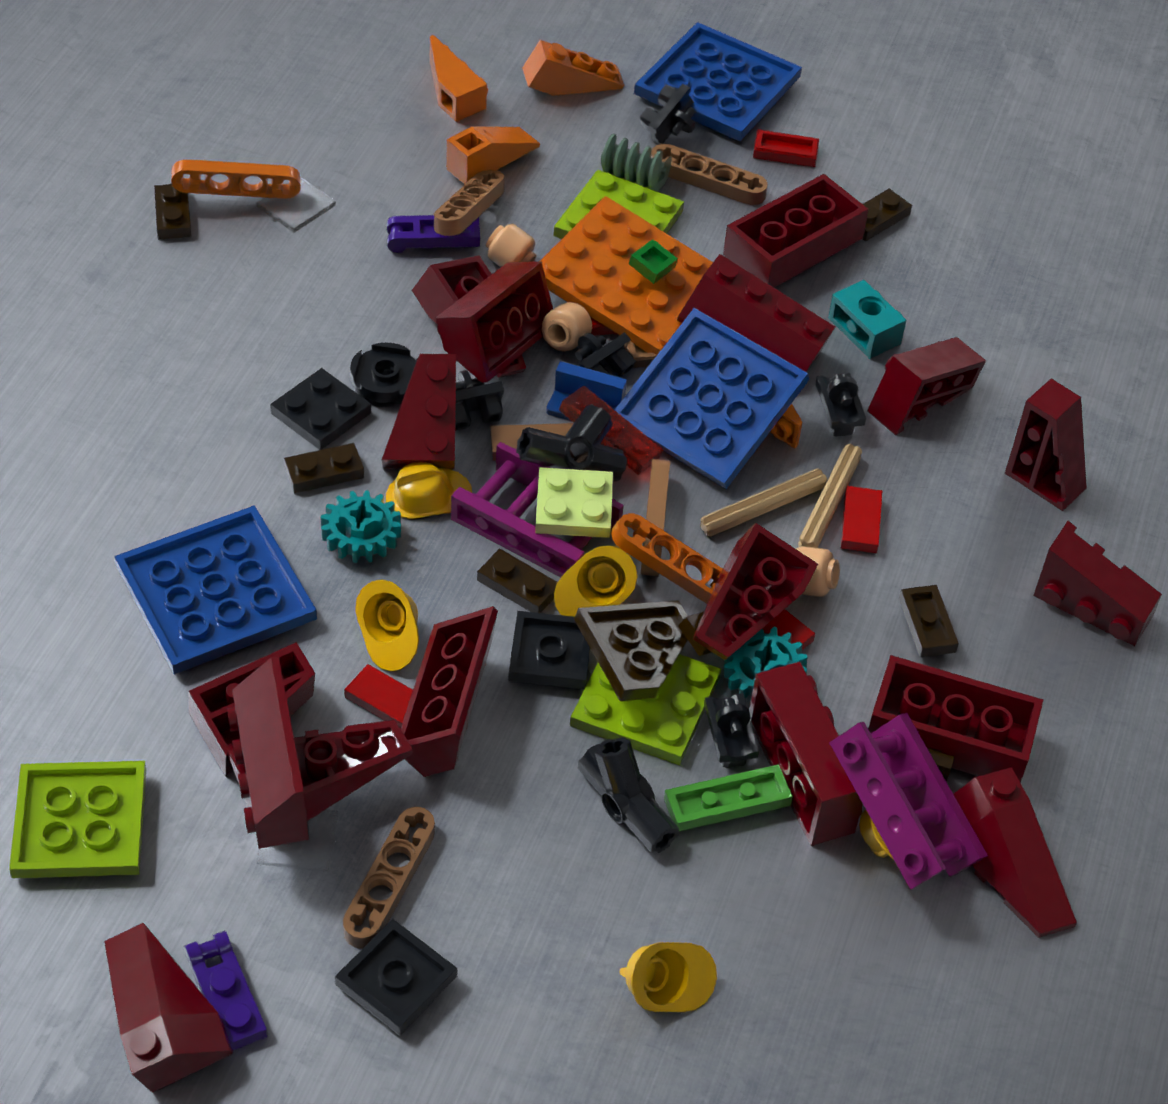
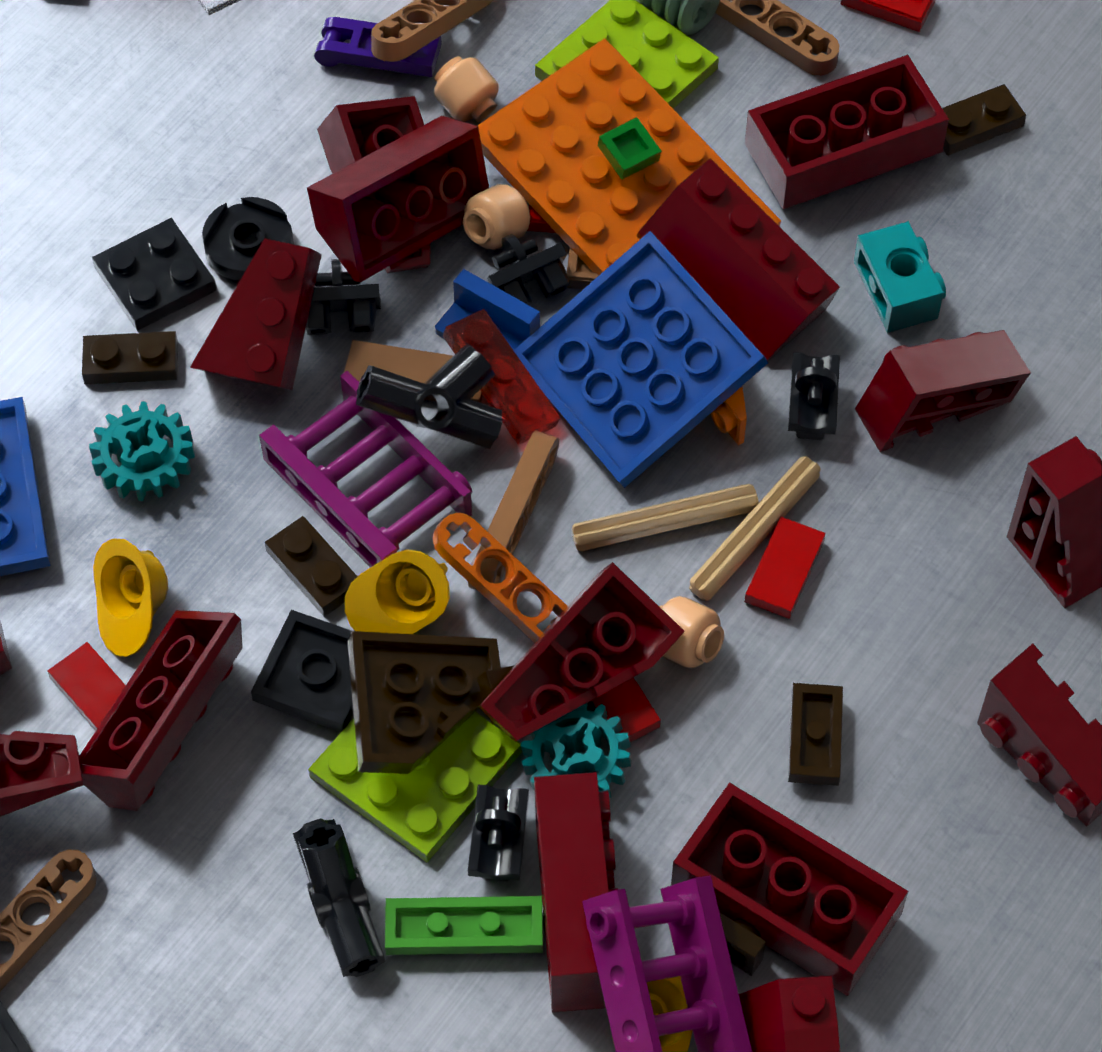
camera: 20 degrees right, 10 degrees up
yellow piece [386,462,472,519] -> none
yellowish green plate [535,467,613,538] -> none

